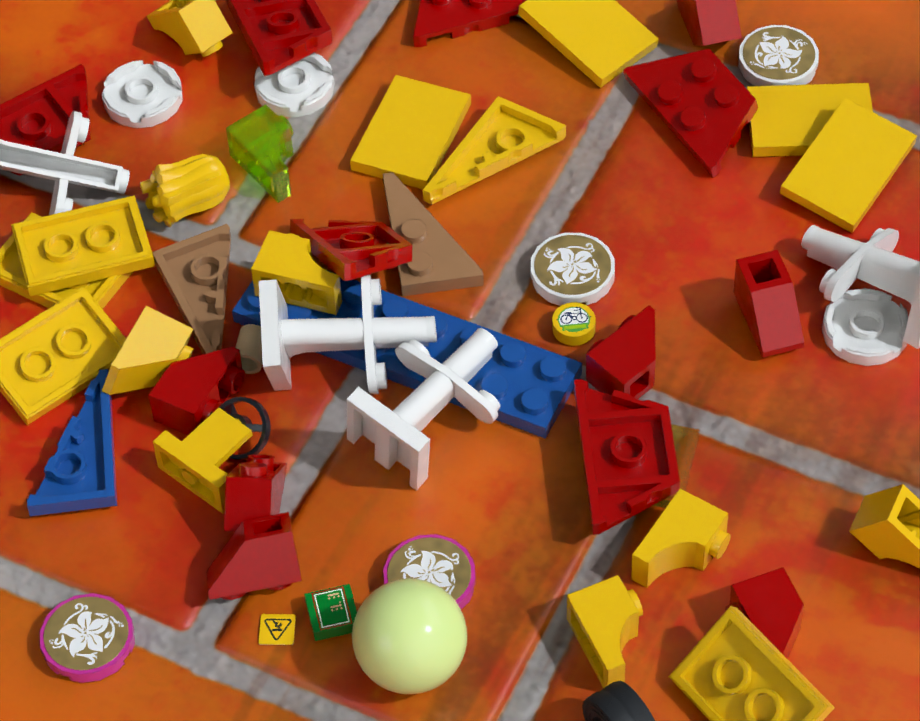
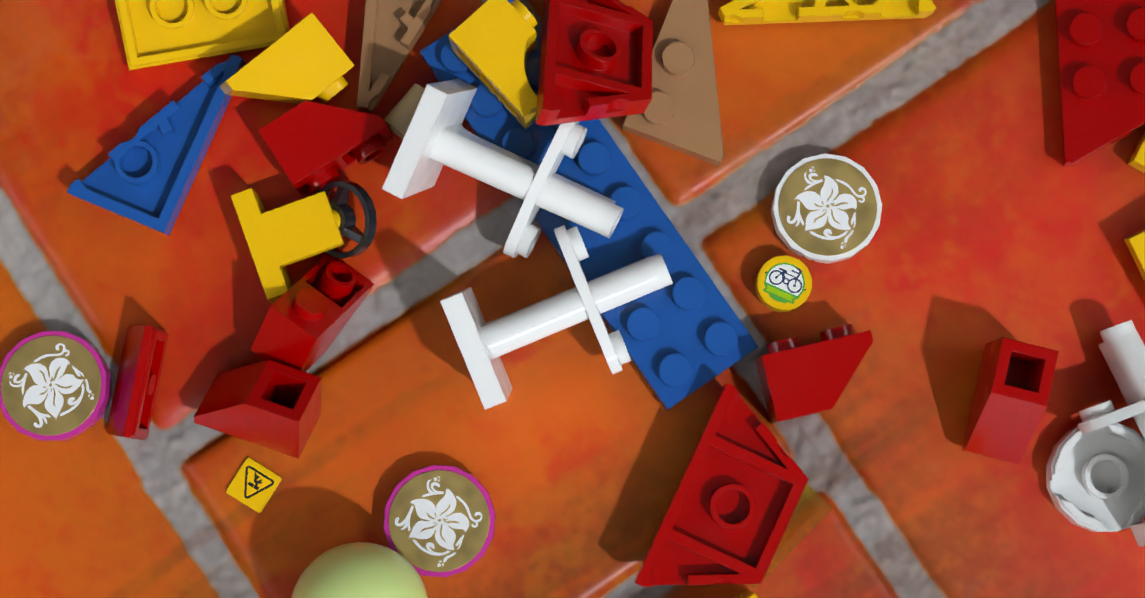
camera: 25 degrees right, 30 degrees up
green tile [304,584,357,641] -> none
none -> red slope [106,325,168,440]

